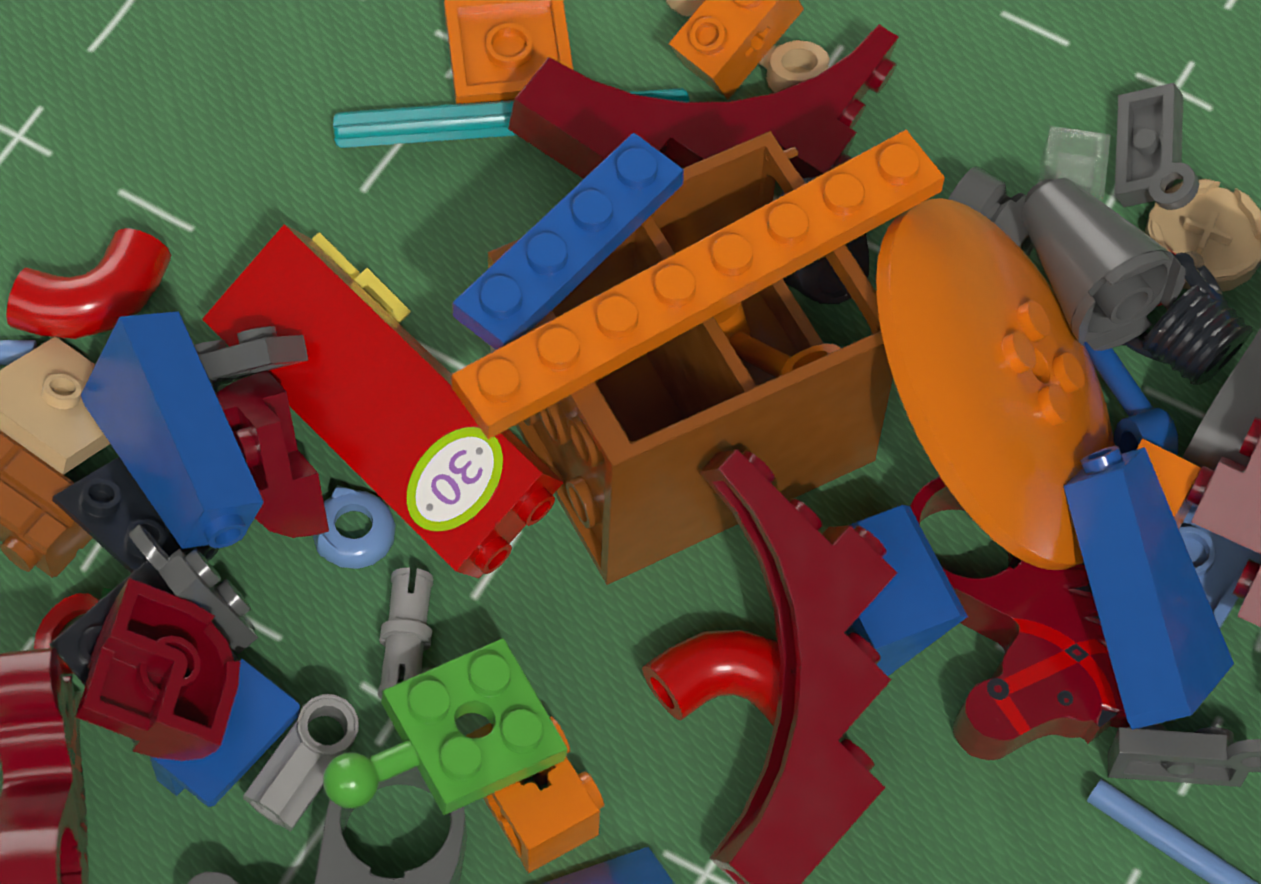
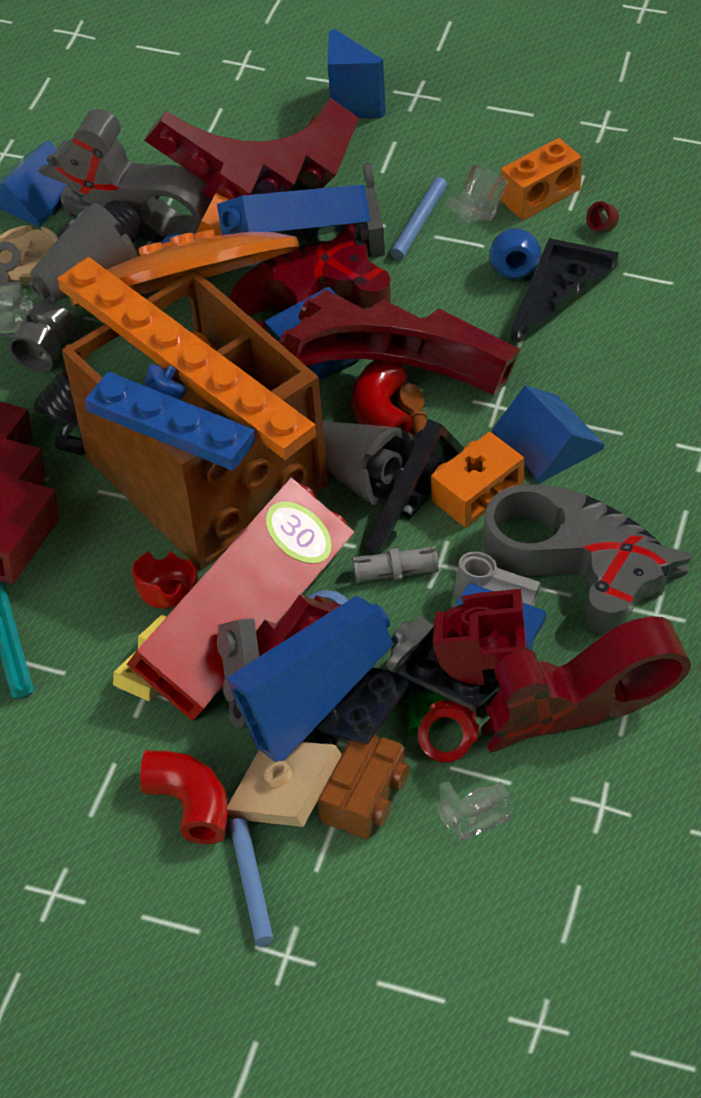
camera: 95 degrees left, 10 degrees down
bright green plate [323,638,568,815] -> none
none -> red hair [131,551,199,609]
none -> blue piece [143,365,187,400]
none -> dark grey cone [323,421,414,507]
none -> black wing [364,419,464,554]
none -> dark orange piece [398,383,427,436]

